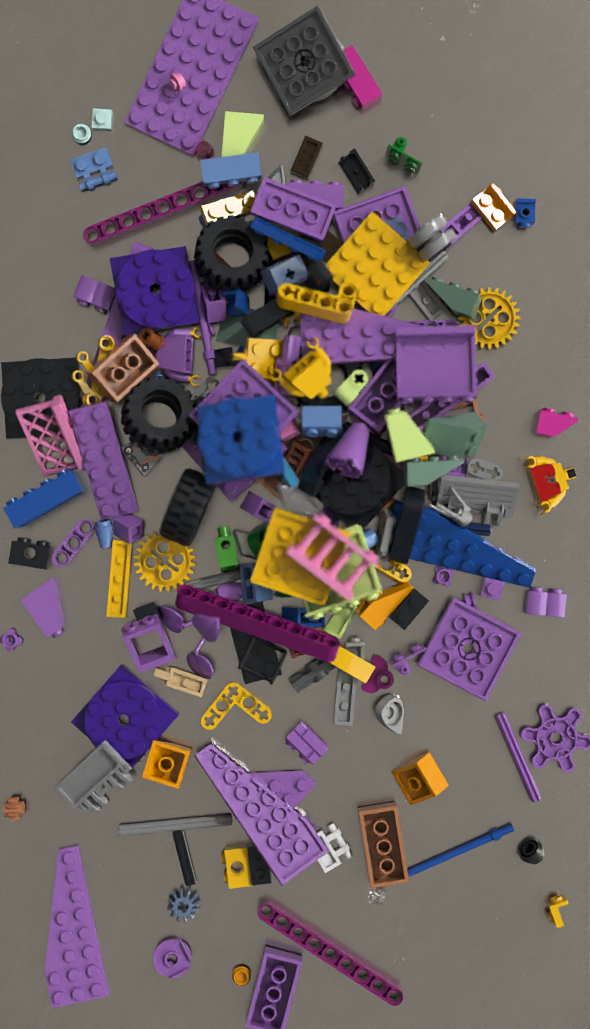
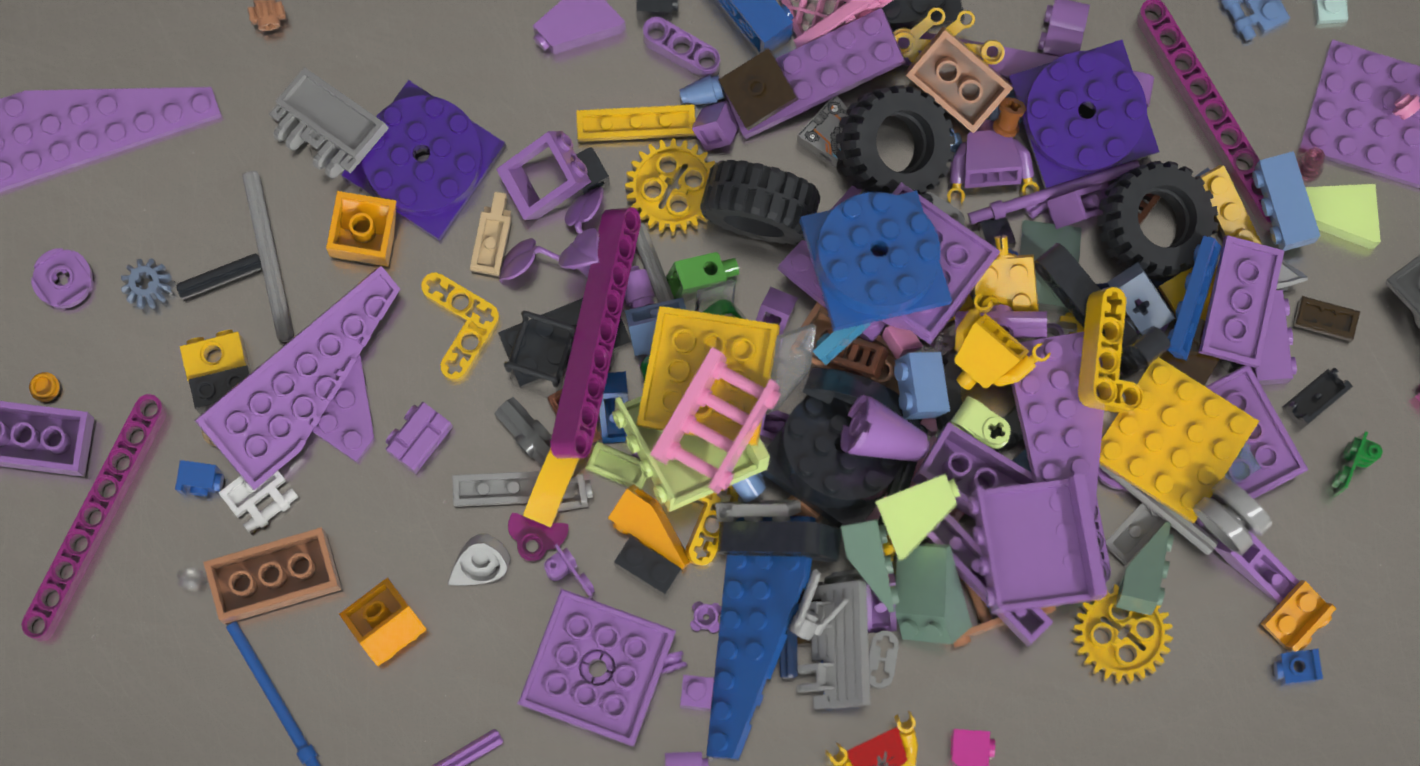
camera: 85 degrees right, 10 degrees down
blue panel [222,289,249,317] -> none
none -> blue brick [175,460,224,497]
none -> dark brown plate [718,48,799,131]

